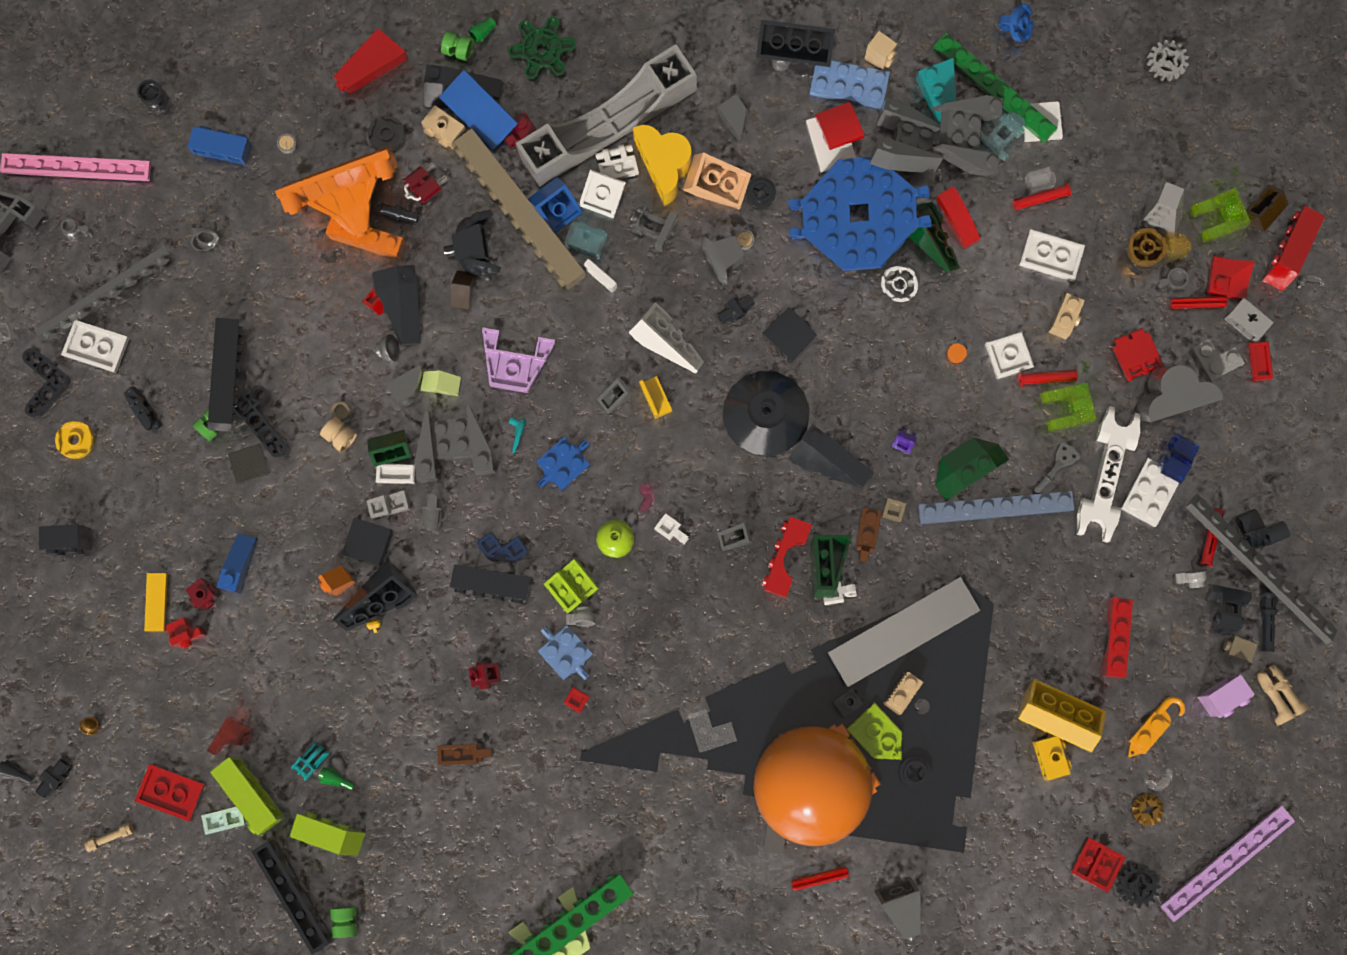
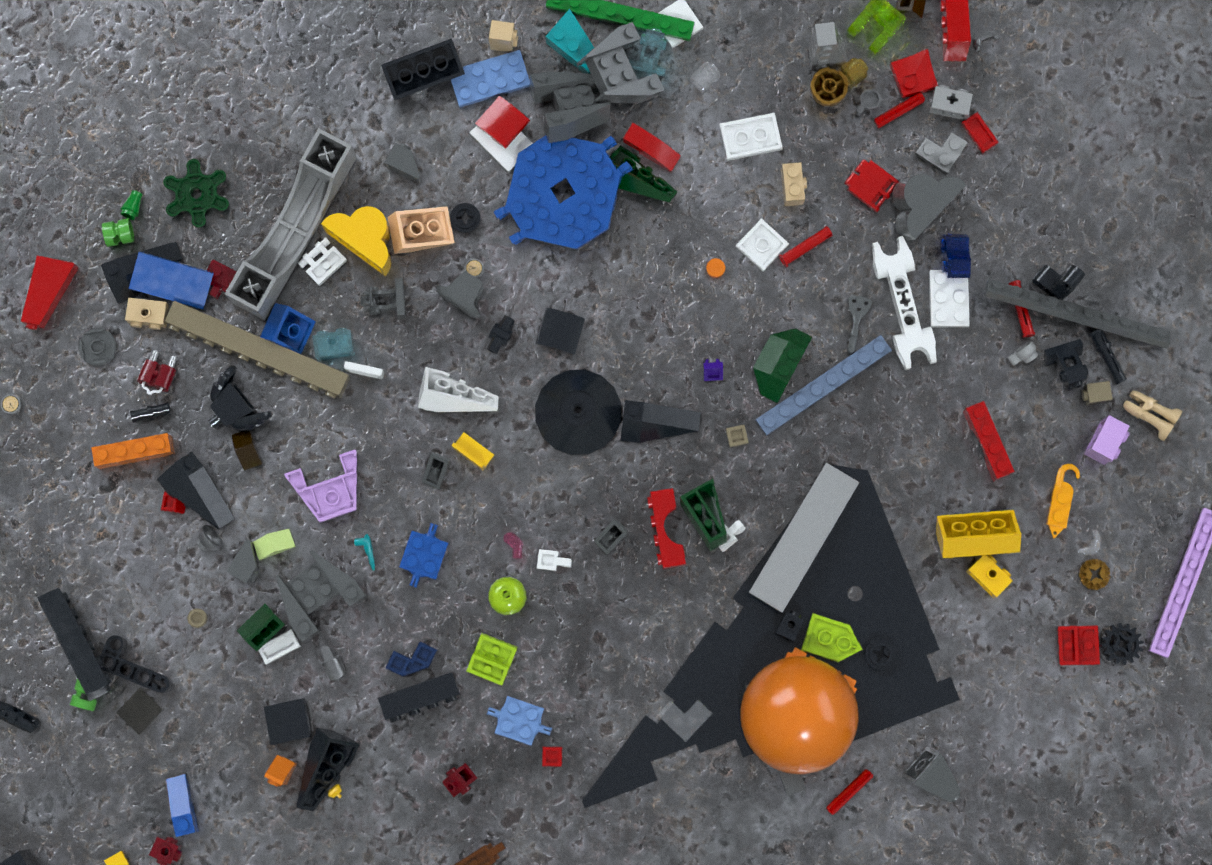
camera: 35 degrees left, 0 degrees up
orange piece [275,145,399,238] -> none
tan wheel [320,417,357,453] -> none
light grey slope [367,490,411,519] -> none
light grey piece [566,607,595,627] -> none
white tile [579,170,626,218] -> none
reddish brown hinge [856,507,882,562] -> none
light grey cylinder [881,263,920,302] -> none
tan brick [884,672,923,715] -> none
red pin [1012,182,1071,211] -> none
clear neon green brick [1040,383,1097,432] -> none

